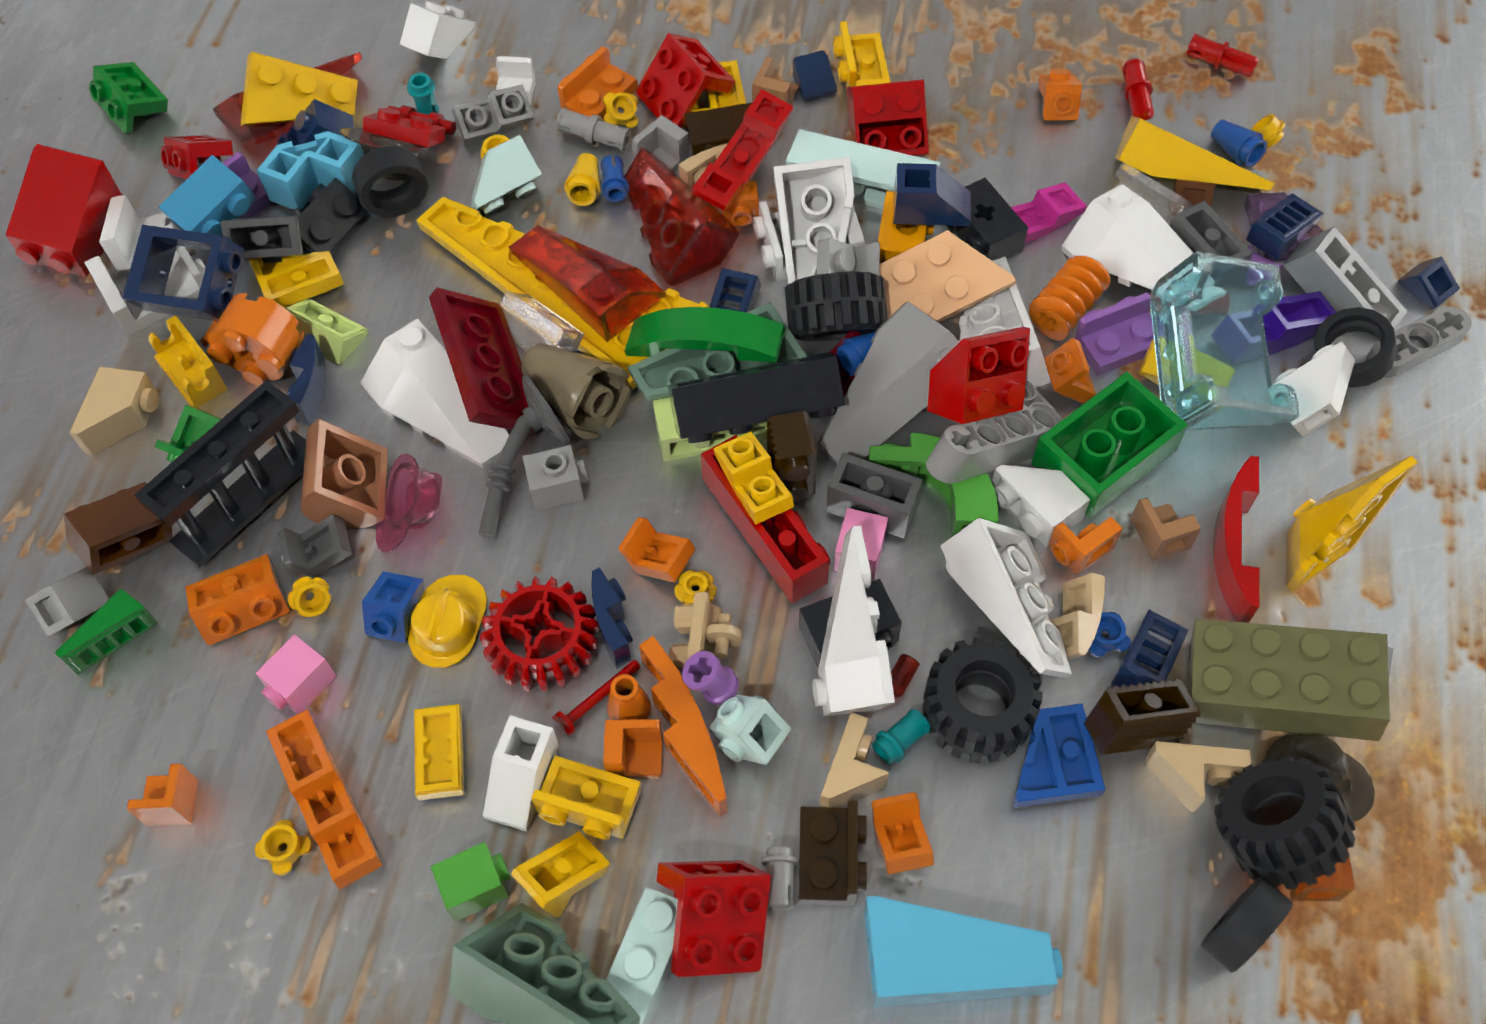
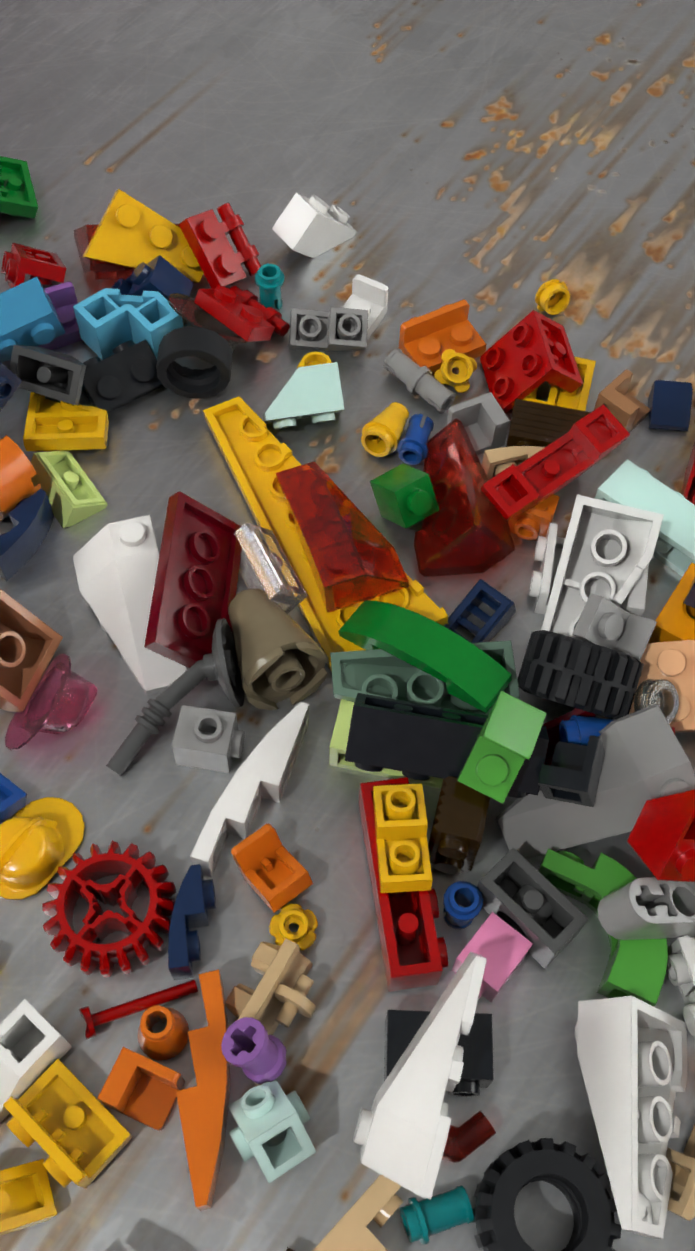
camera: 20 degrees right, 0 degrees up
none -> red plate [178,202,261,289]
none -> white slope [190,702,309,877]
none -> green brick [370,463,439,529]
none -> blue pin [443,881,483,930]
none -> bright green slope [457,691,547,804]
none -> yellow plate [535,279,570,315]
none -> black panel [538,735,605,807]
none -> clear smoke tile [634,679,679,724]

